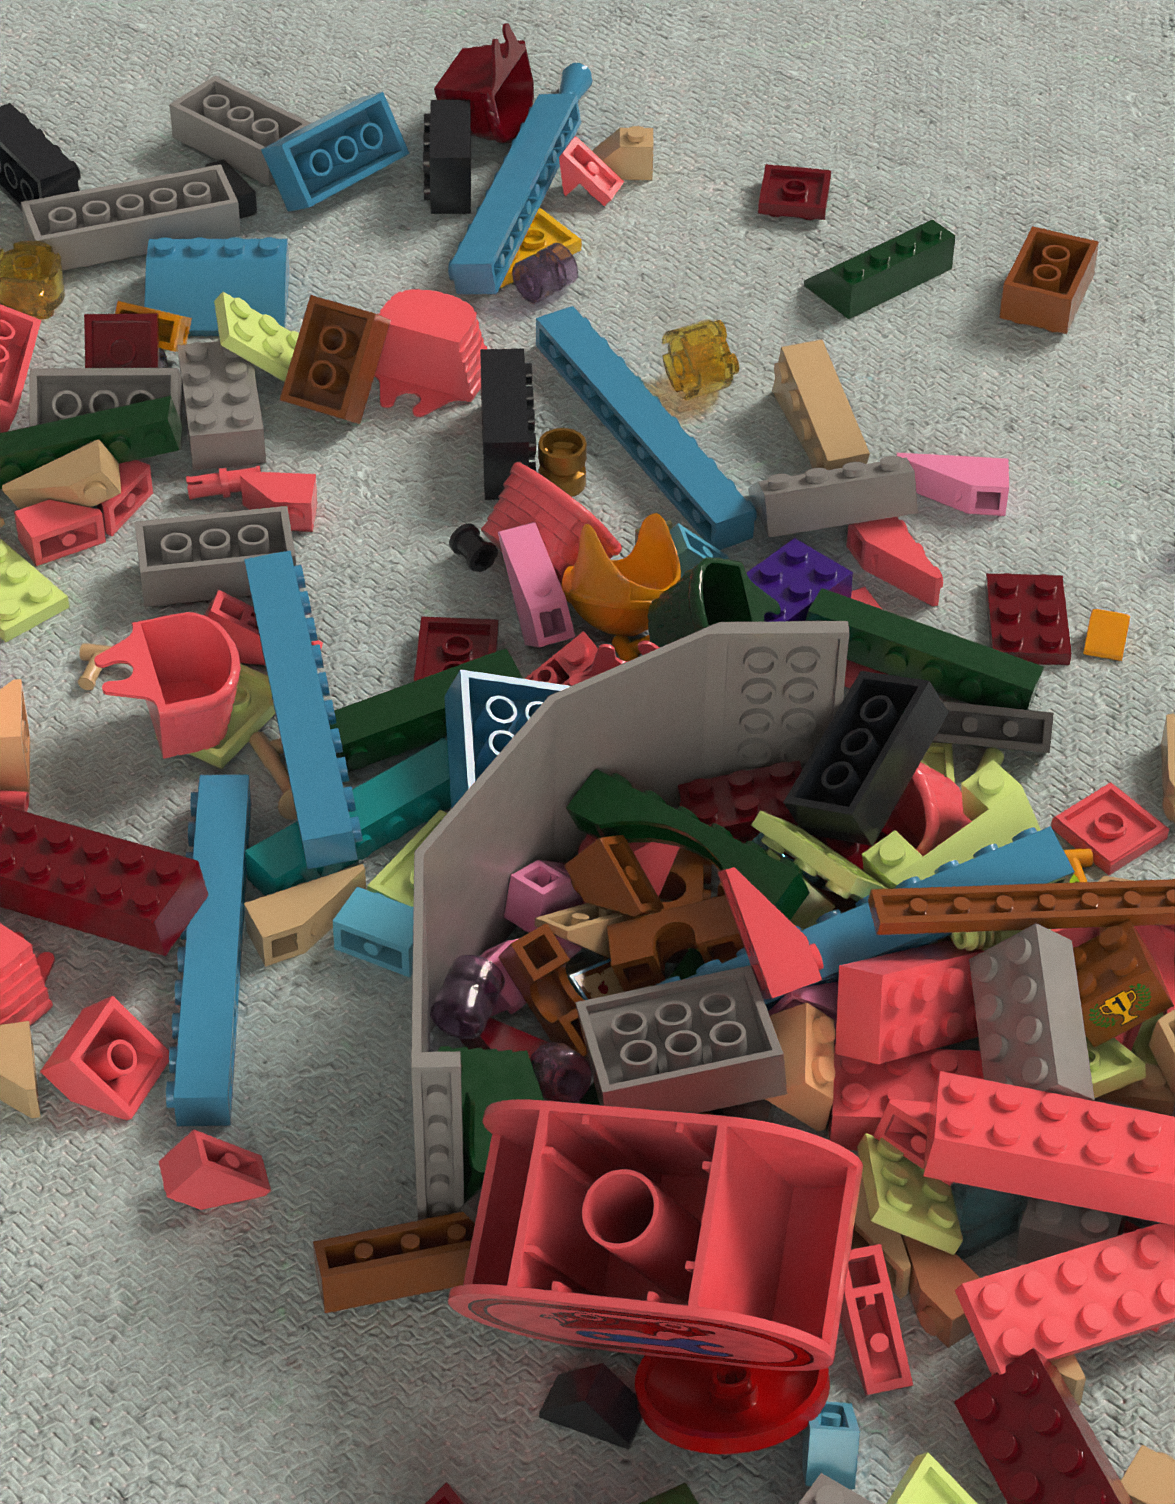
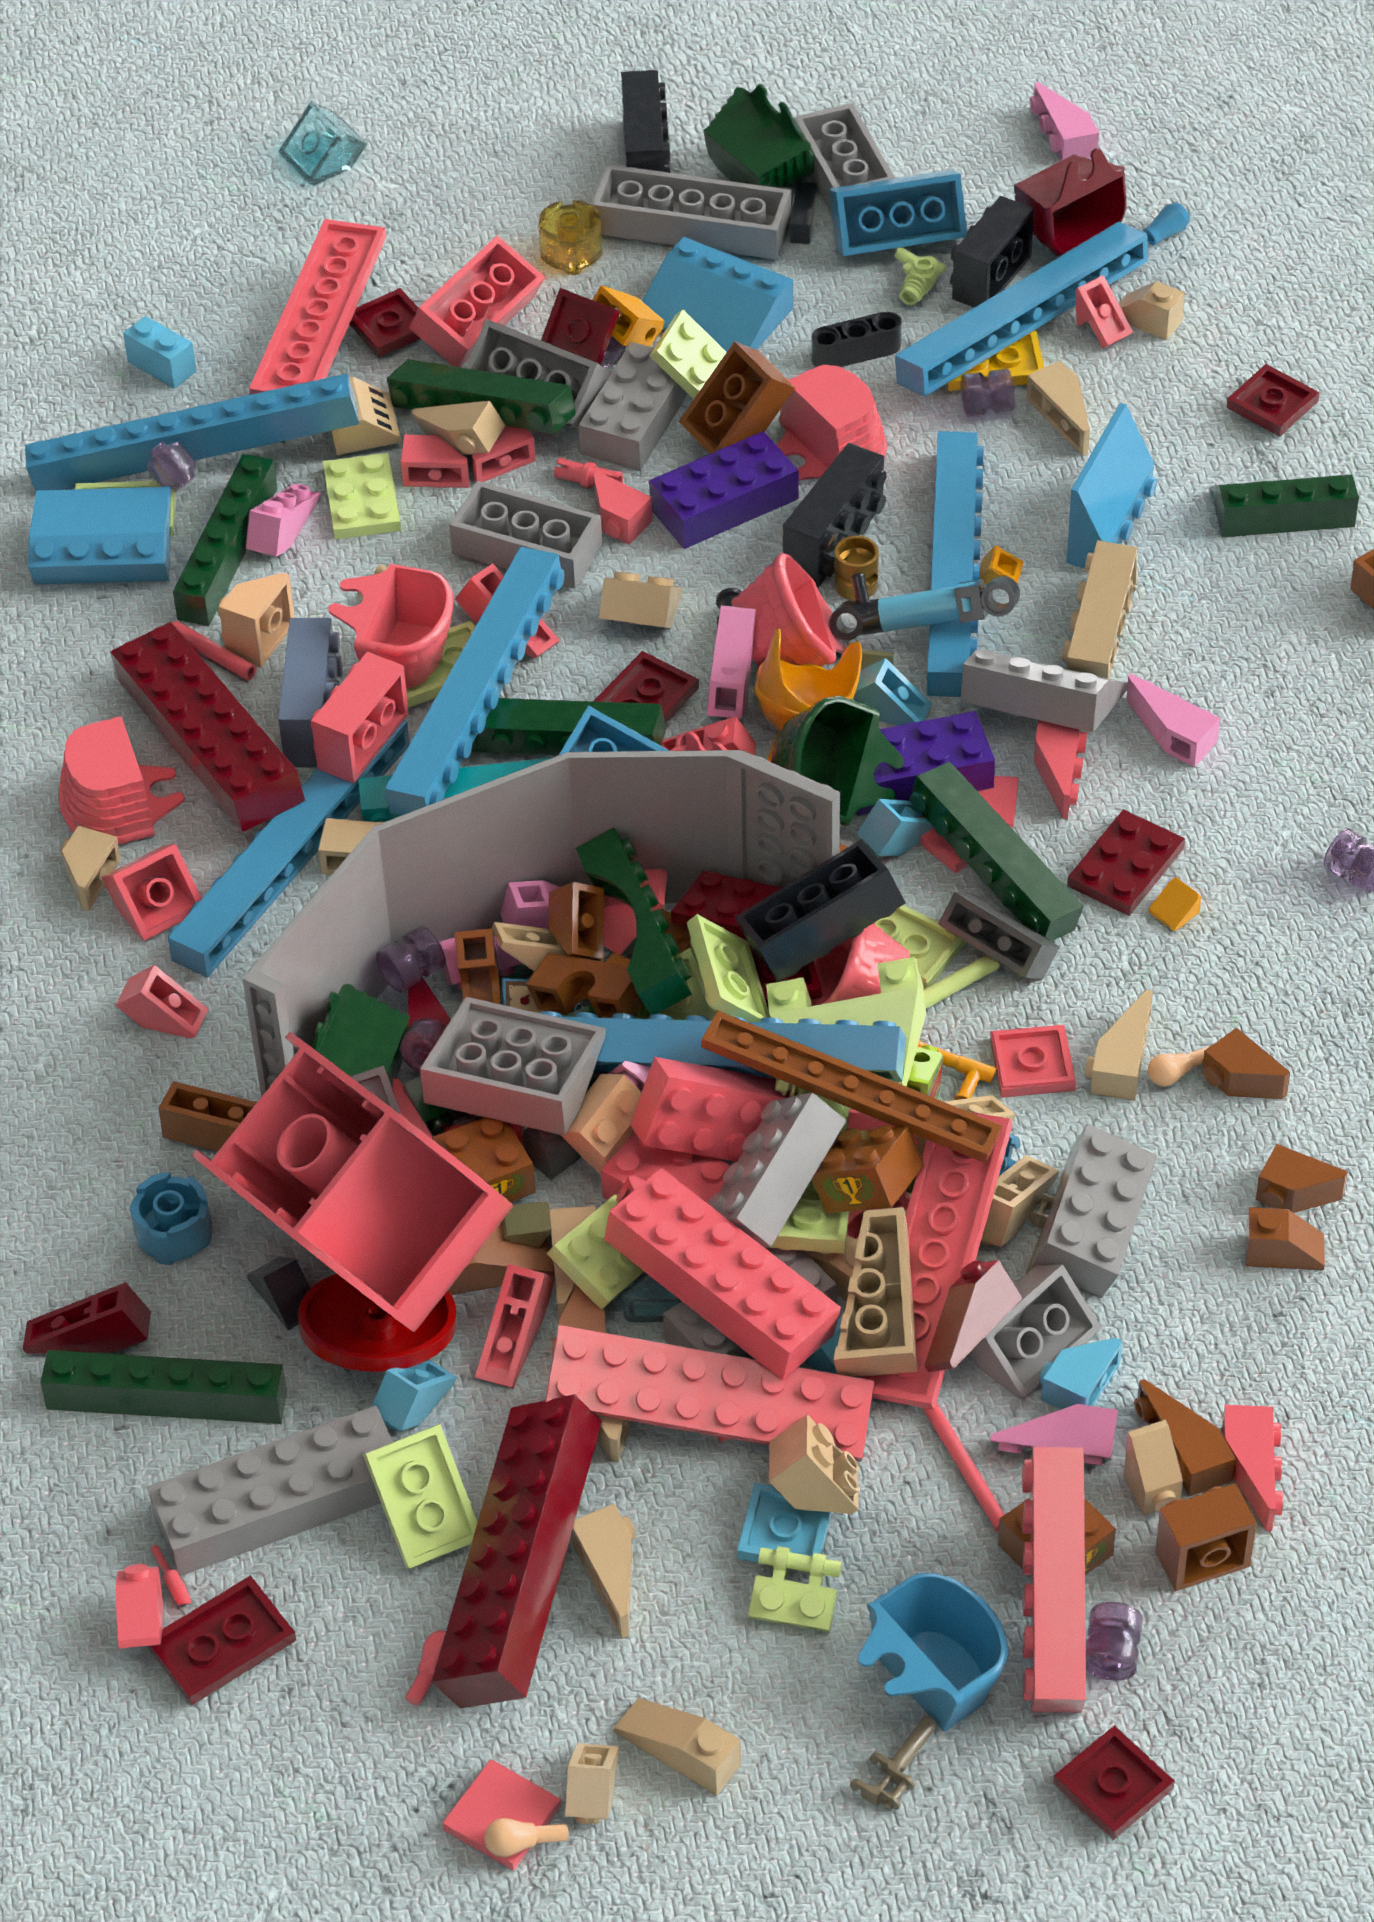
camera: 35 degrees right, 5 degrees up
clear yellow brick [662,319,740,401] -> none
coral slope [717,867,824,999] -> none
none -> dark azure brick [130,1172,212,1265]
none -> sand blue brick [278,618,343,768]
none -> coral brick [310,652,409,784]
none -> tan slope [599,572,683,628]
none -> dark purple brick [649,431,799,549]
none -> dark green piece [703,83,814,188]
none -> black beam [811,311,902,367]
none -> piece [829,573,1020,641]
none -> yellowish green piece [895,247,946,305]
none -> light orange slope [980,545,1023,584]
none -> tan slope [1027,360,1090,456]
none -> bright pink slope [1029,82,1099,161]
none -> dark azure slope [1067,403,1157,568]

